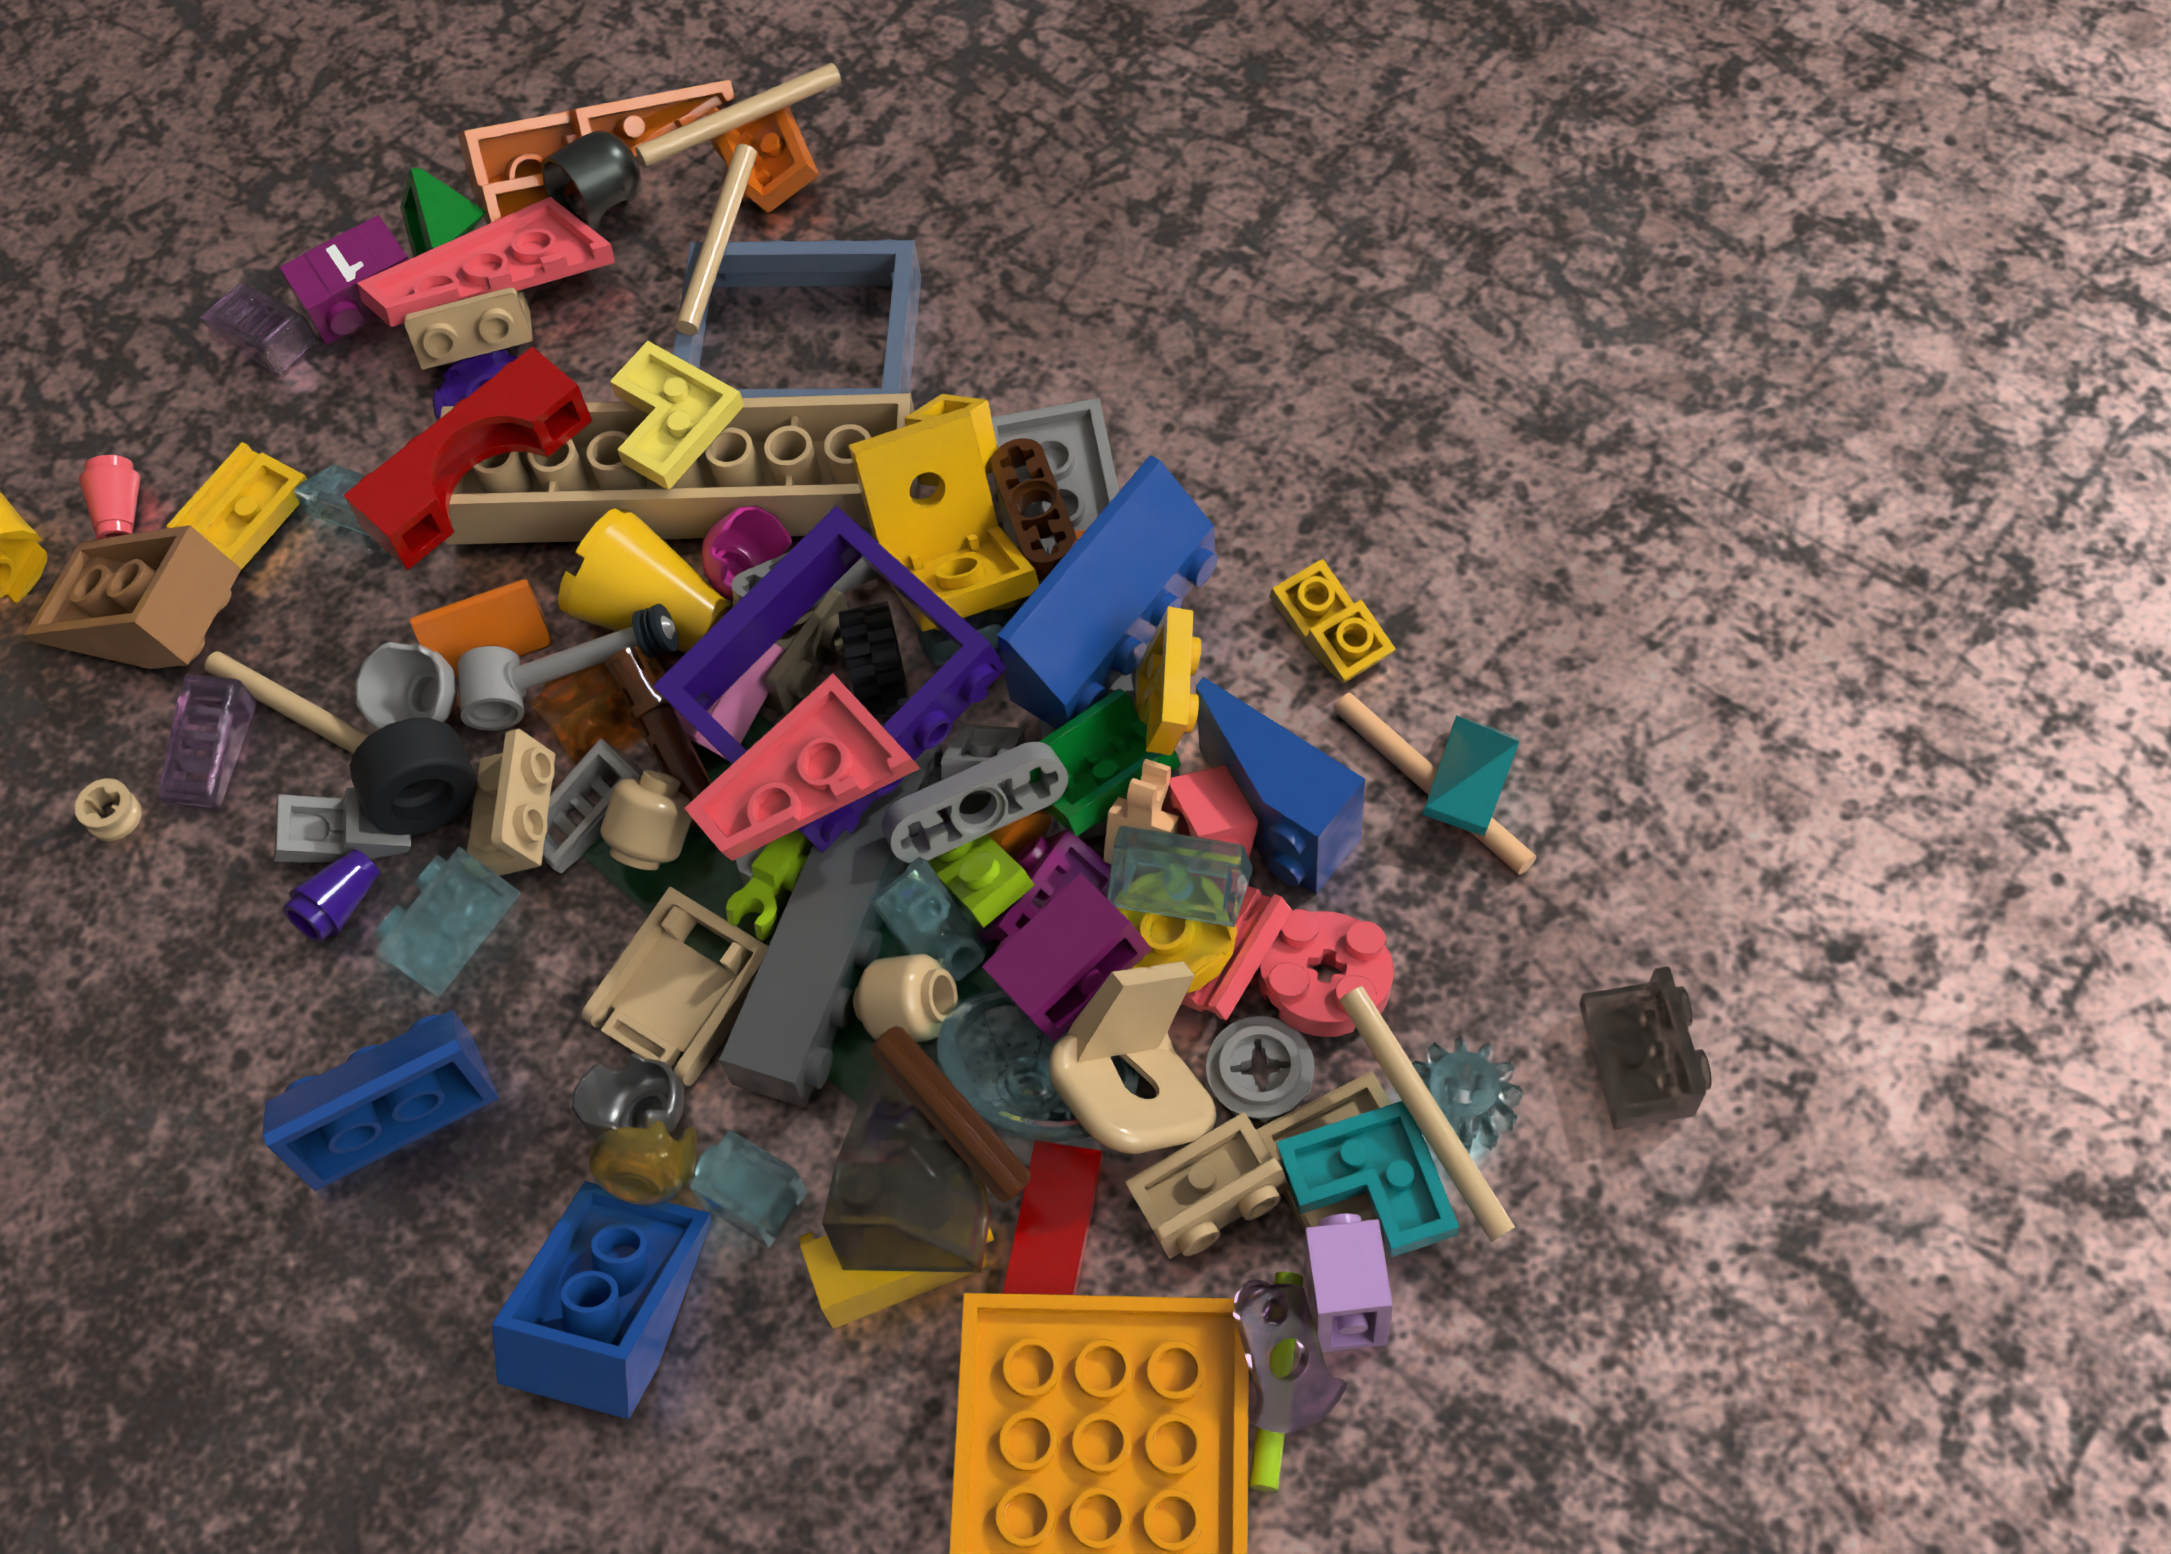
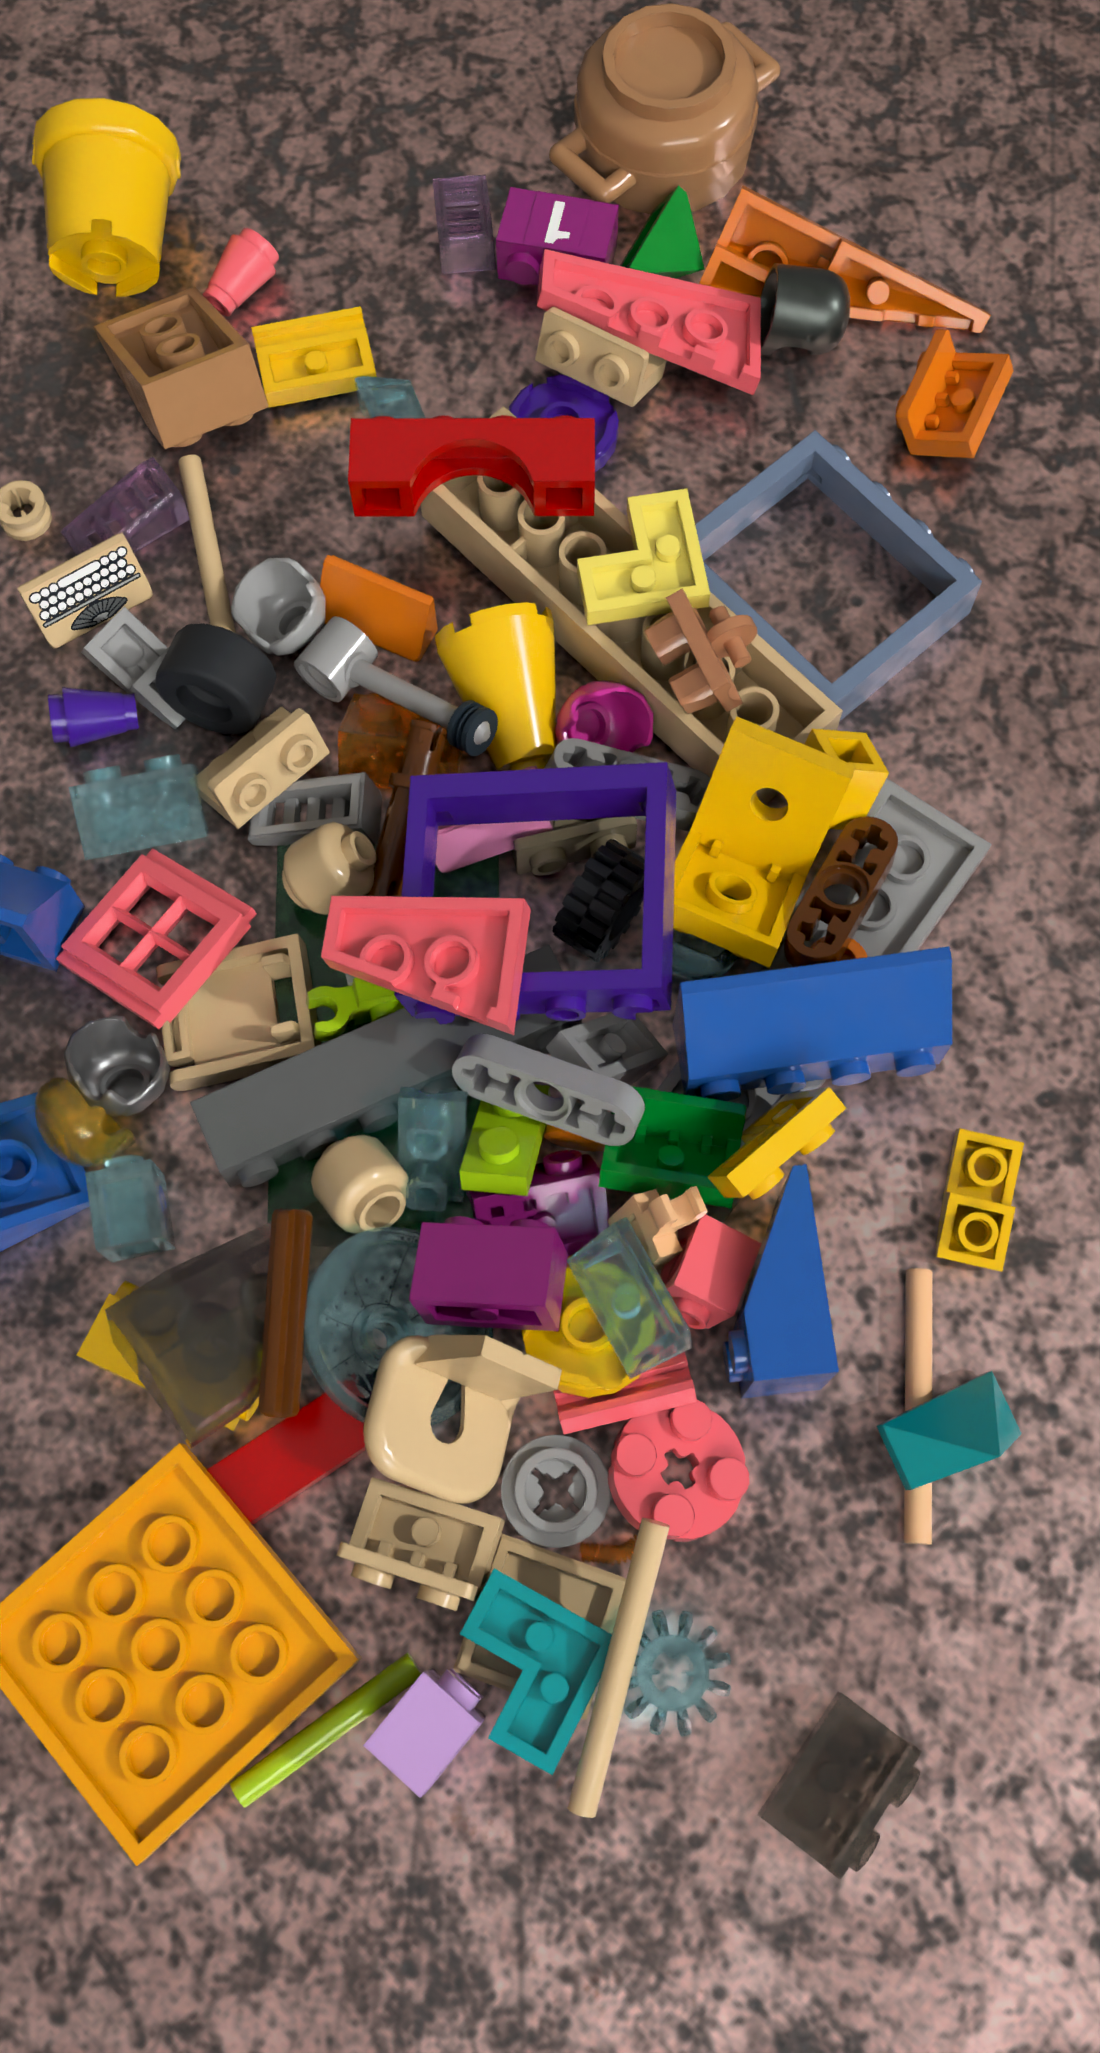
camera: 40 degrees right, 10 degrees up
tan bar [635,63,841,168] -> none
tan bar [675,144,757,336] -> none
clear purple piece [1233,1279,1349,1433] -> none
none -> slope [17,532,153,649]
none -> coral piece [56,848,257,1030]
none -> medium nougat piece [549,3,781,214]
none -> clear orange leg [579,1534,637,1565]
none -> nougat hips [644,588,757,714]

